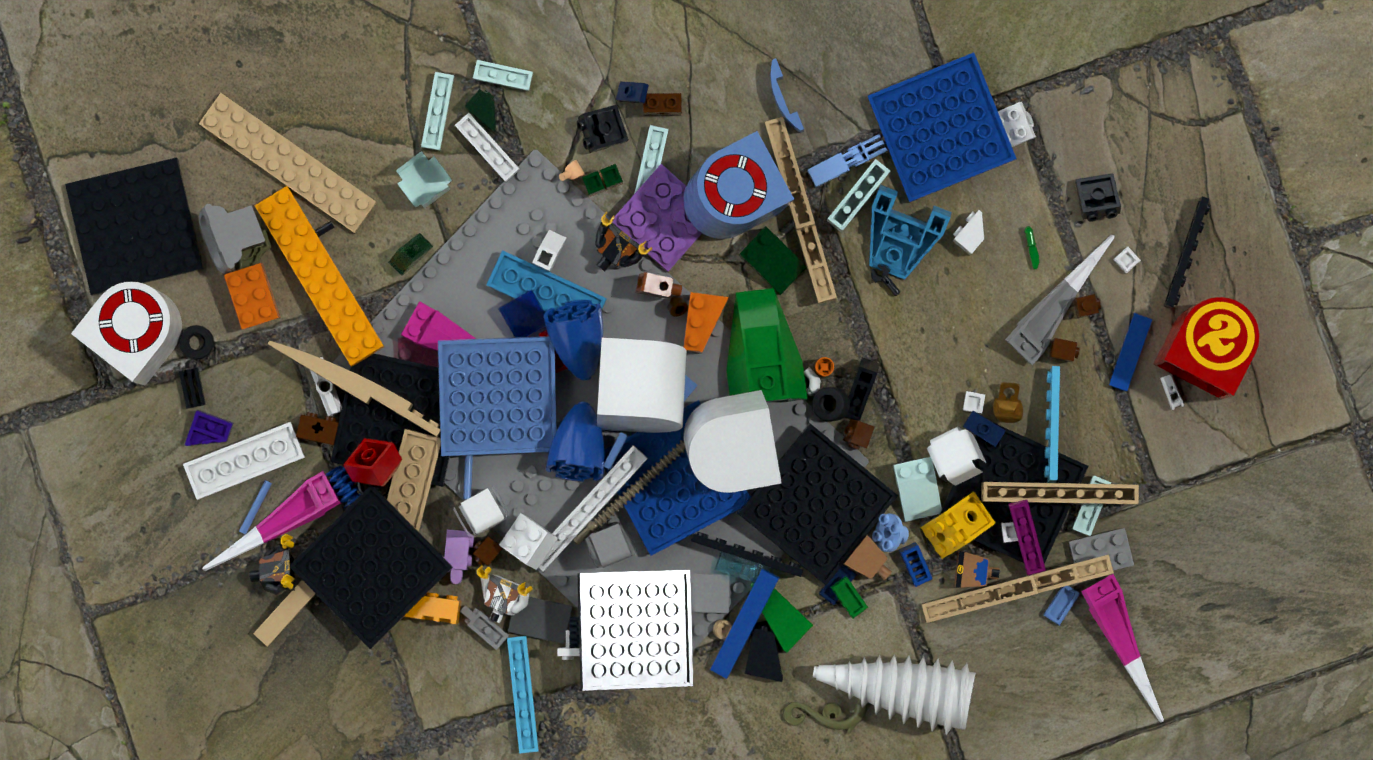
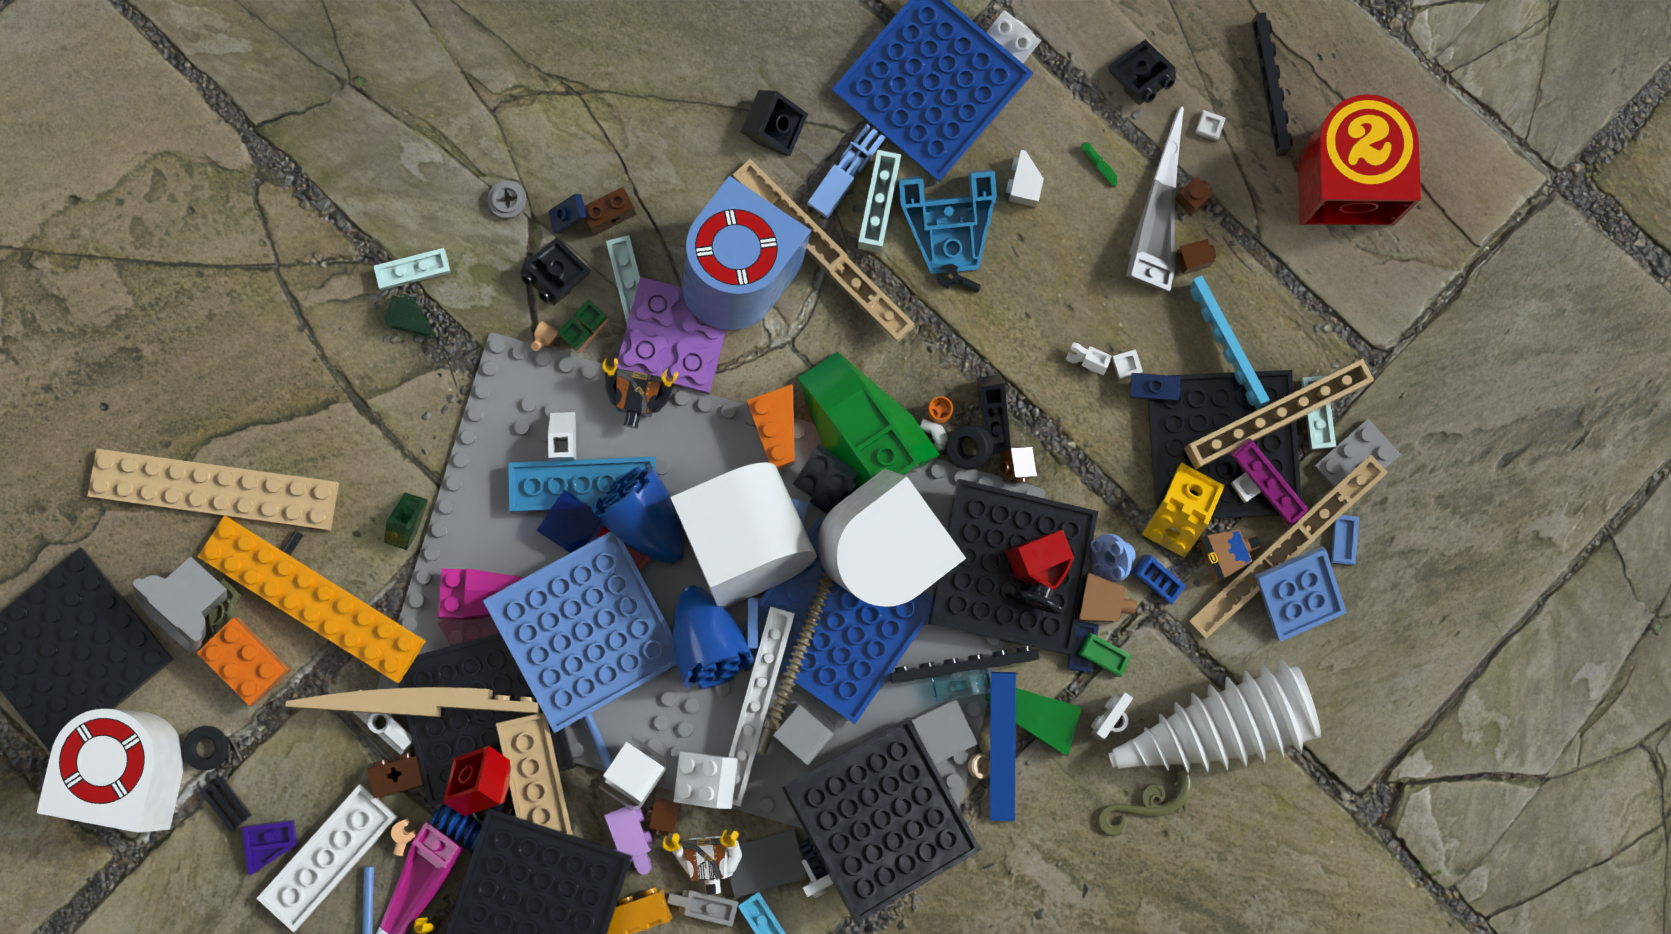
camera: 30 degrees left, 5 degrees down
light aqua piece [396,151,452,209] -> none
light aqua plate [421,72,454,151] -> none
white plate [455,113,520,182] -> none
torso [635,272,682,298] -> none
dark brown tile [667,297,688,317] -> none
dark green slope [739,226,807,295] -> none
black slope [744,625,783,682] -> none
medium blue slope [770,58,804,133] -> none
light aqua slope [892,457,942,522] -> none
white piece [927,427,986,485] -> none
pearl gold piece [993,382,1023,423] -> none
dark pink plate [1081,574,1164,722] -> none
blue tile [1109,313,1152,392] -> none
white bar [1160,374,1184,410] -> none
none -> light nougat piece [391,817,417,856]
none -> light grey gear [488,180,527,219]
none -> black slope [740,90,808,156]
none -> black plate [793,445,859,514]
none -> red piece [1005,530,1074,614]
none -> white plate [1066,343,1112,375]
none -> white plate [1090,692,1133,740]
none -> medium blue plate [1255,546,1347,642]

